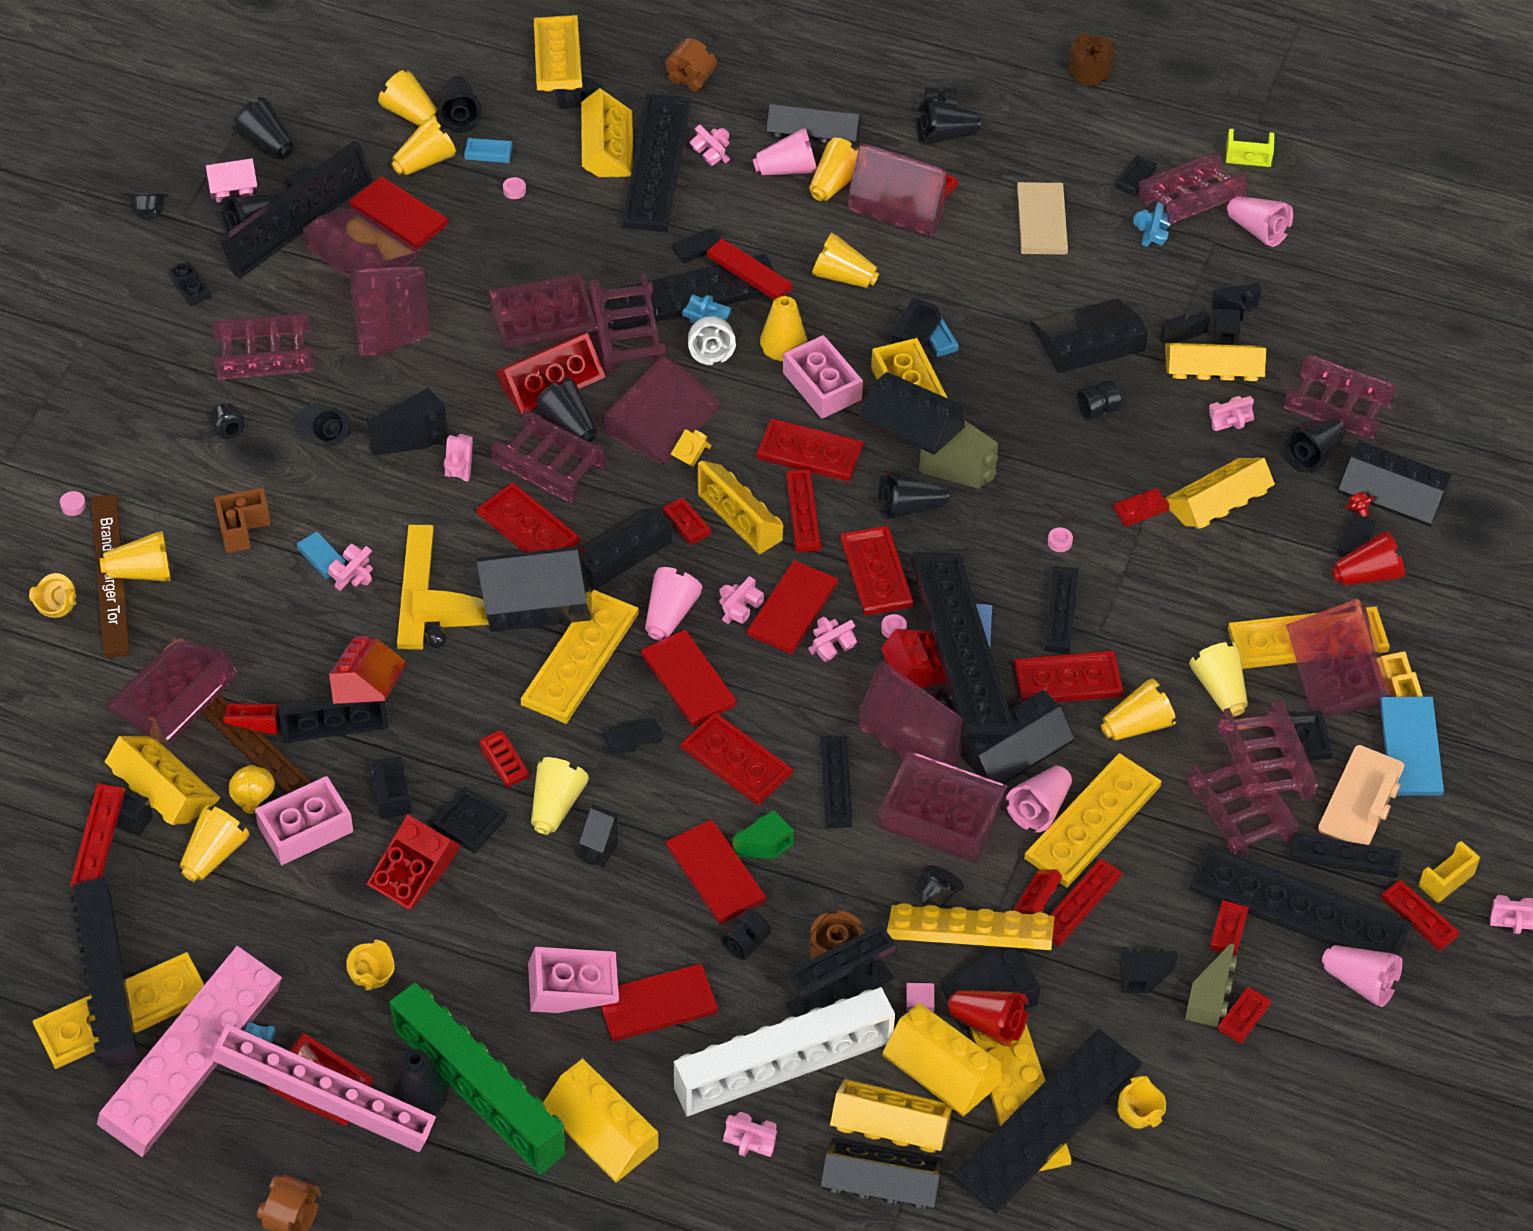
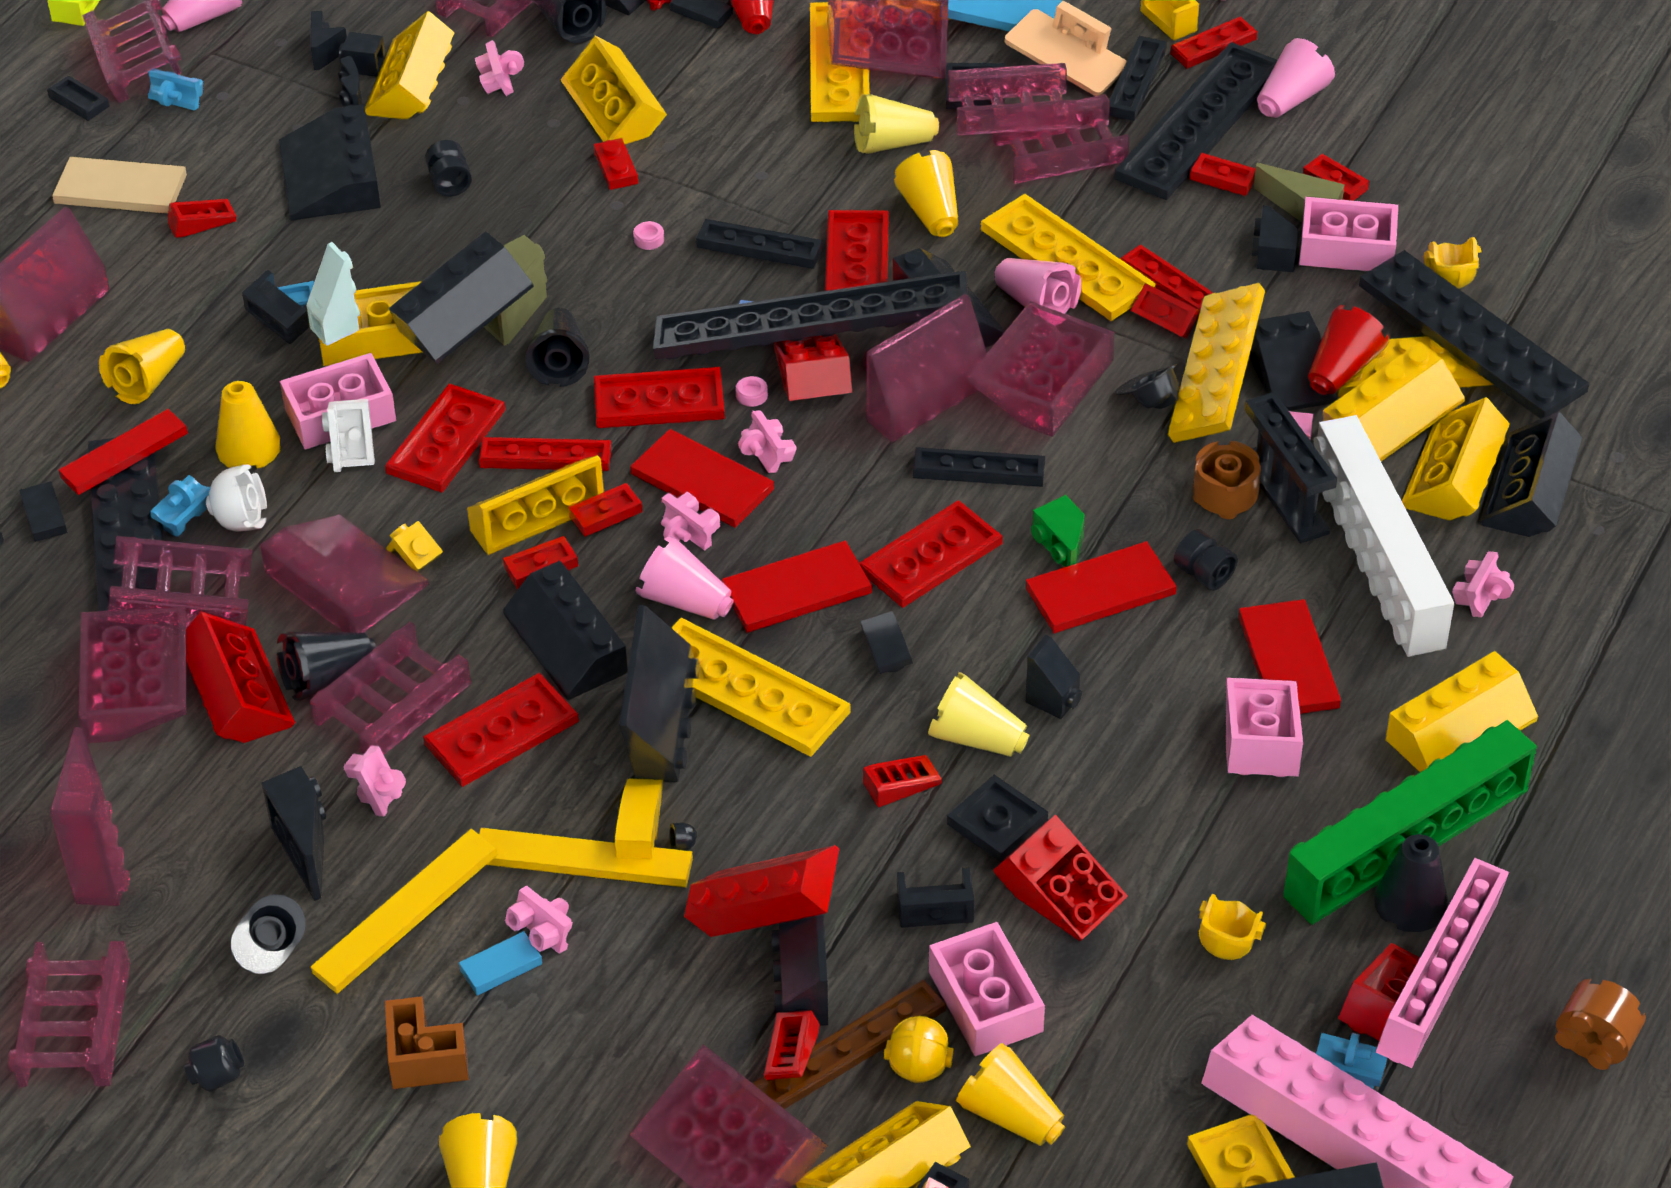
camera: 80 degrees left, 5 degrees down
none -> red slope [168,199,237,238]
none -> light aqua slope [306,242,360,346]
none -> yellow tile [311,829,498,994]
none -> white bracket [322,399,375,472]
none -> red plate [568,483,643,537]
none -> bright pink brick [1299,197,1398,271]

